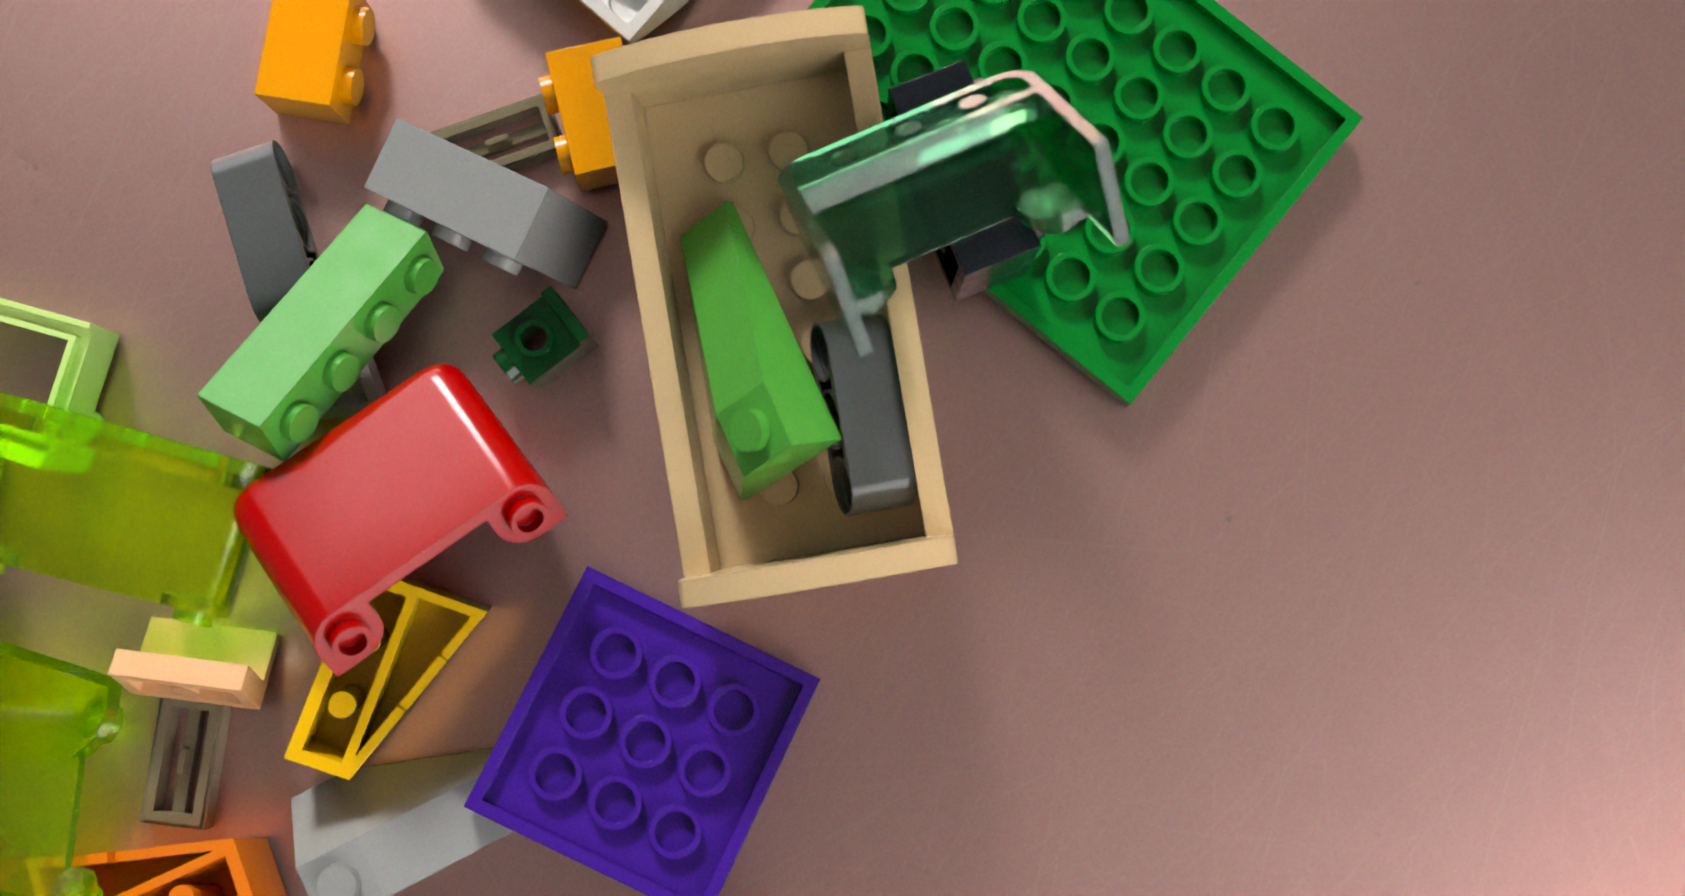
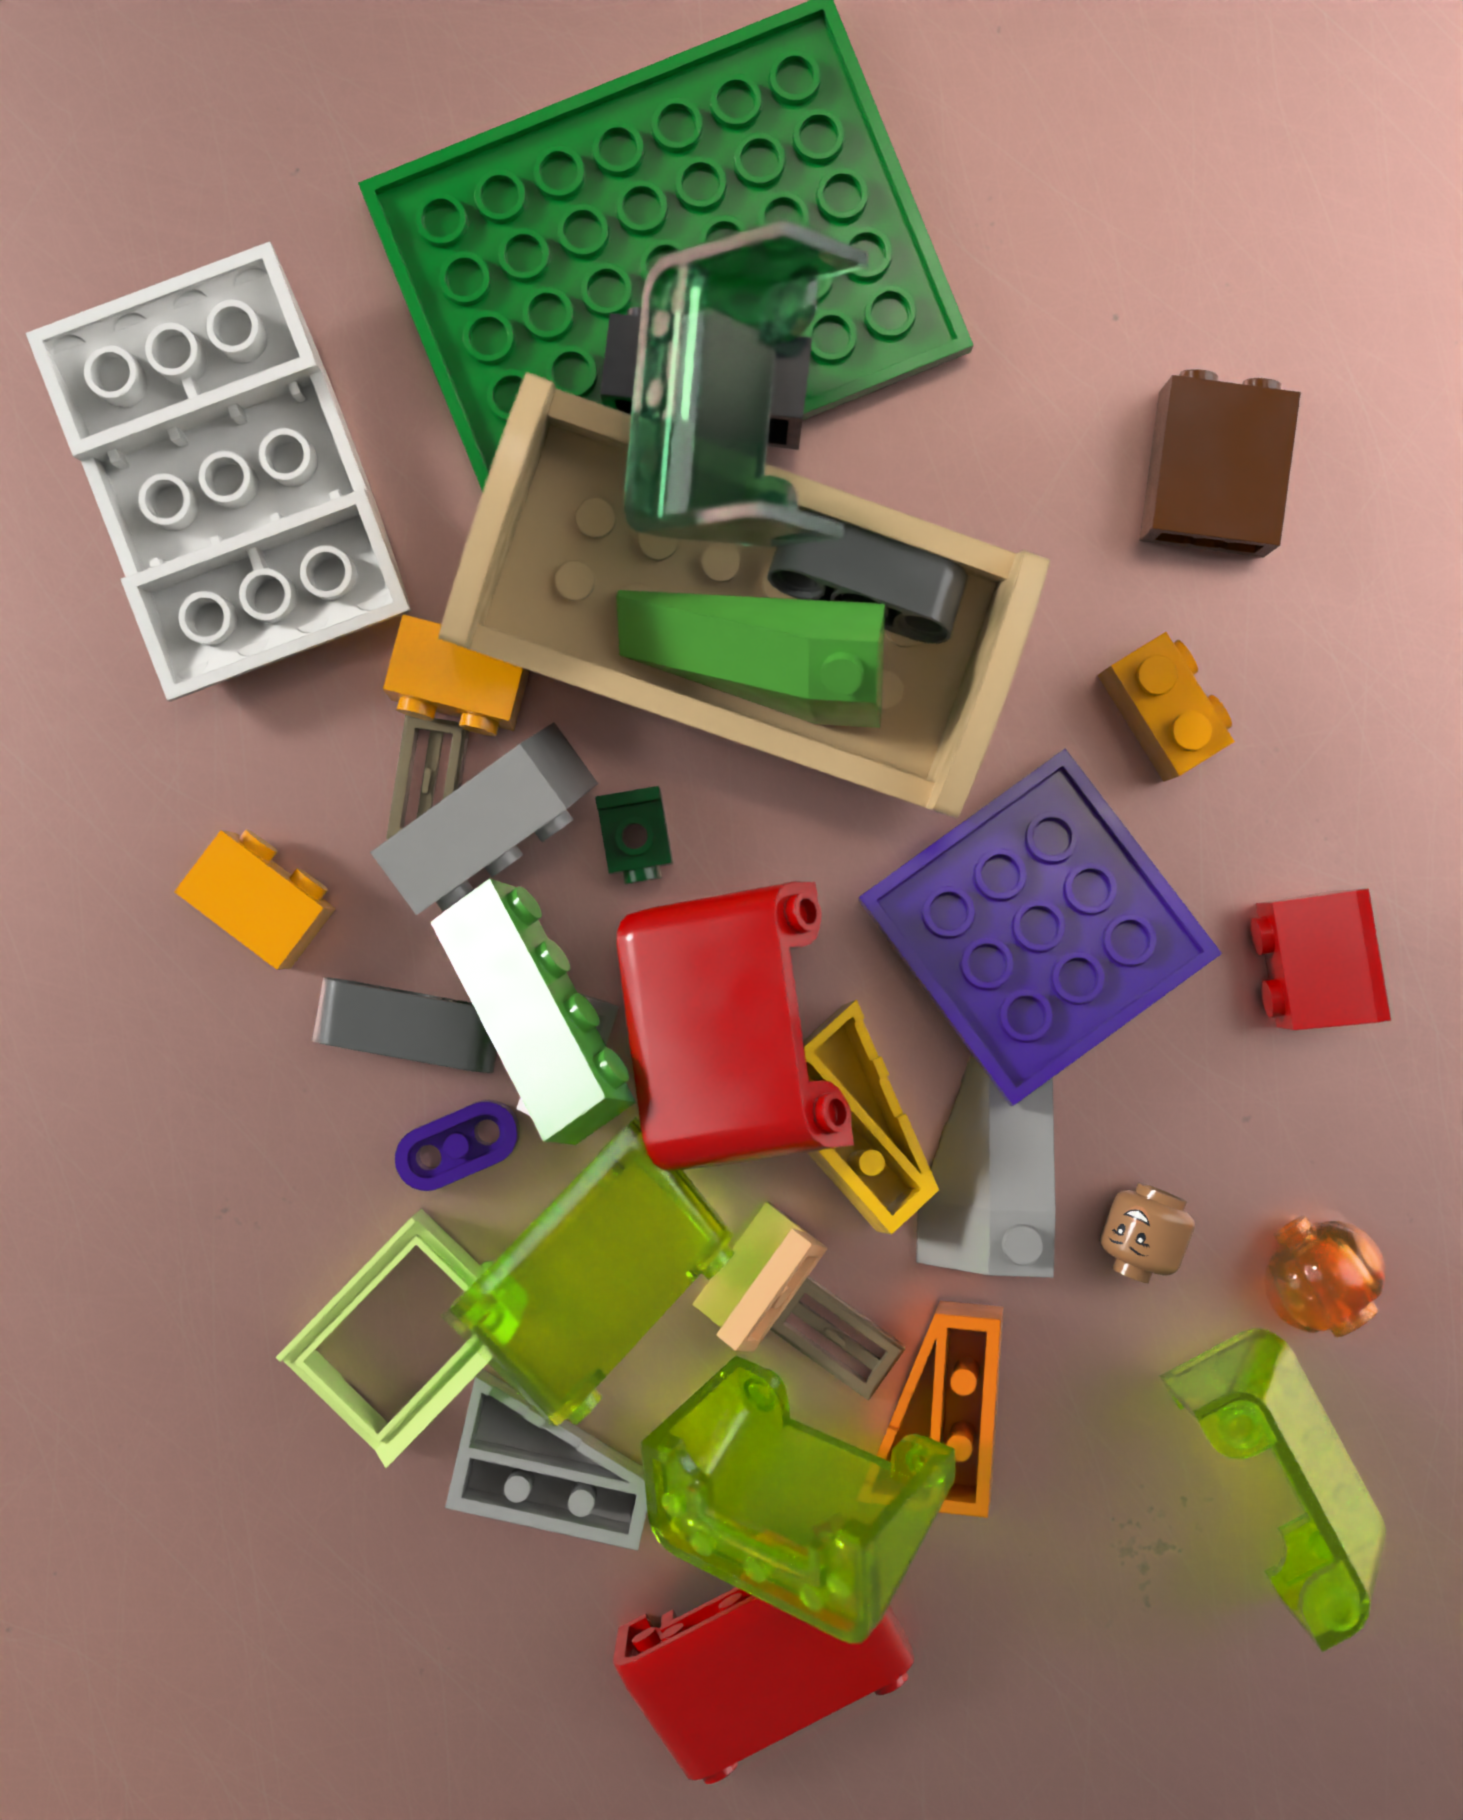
camera: 60 degrees left, 5 degrees up
none -> dark purple plate [395,1100,520,1191]
none -> light orange brick [1097,632,1235,782]
none -> reddish brown brick [1139,369,1301,557]

